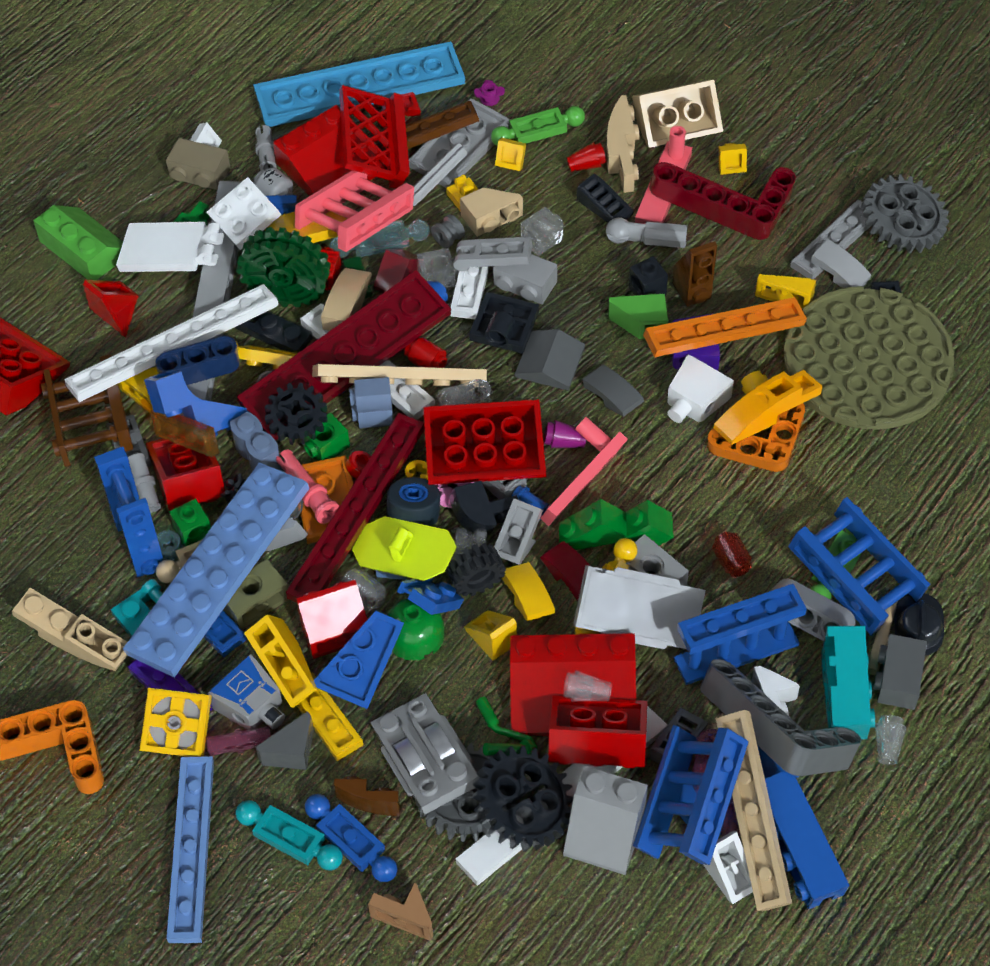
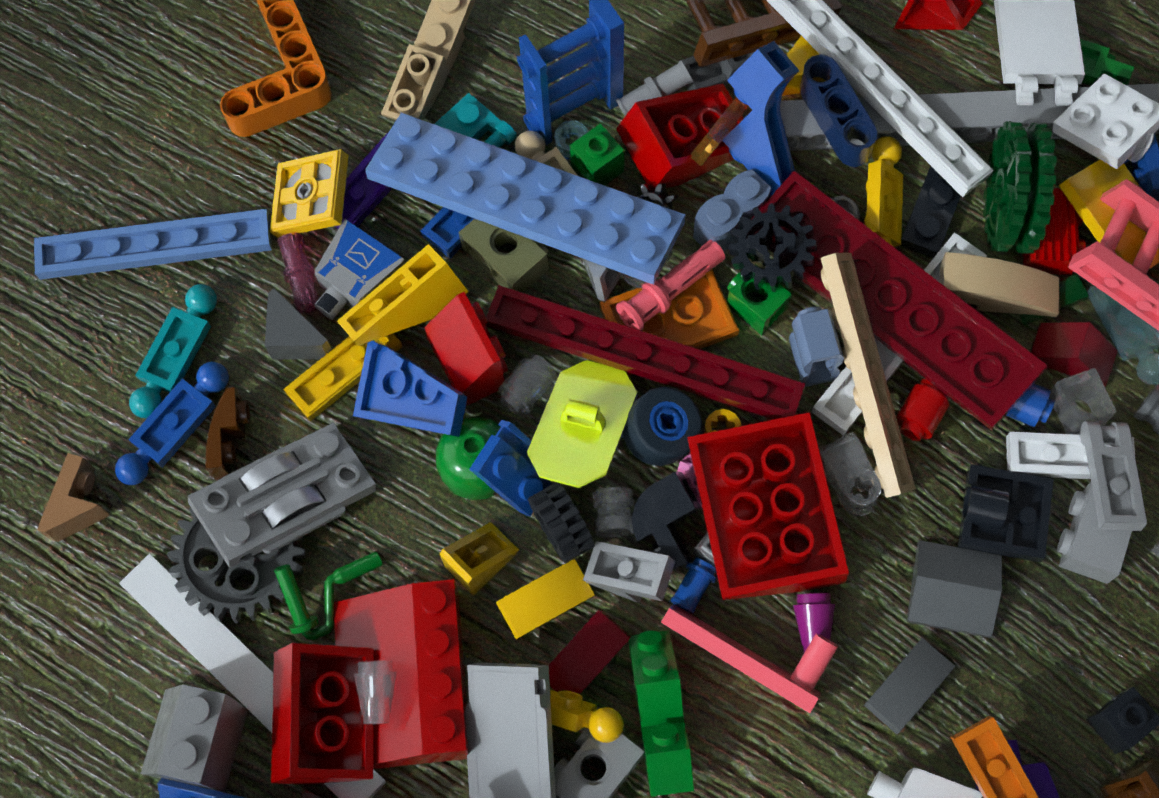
camera: 85 degrees right, 15 degrees up
red tile [345,451,371,479] -> none
black gear [472,746,574,852] -> none
bright green slope [608,294,668,339] -> none

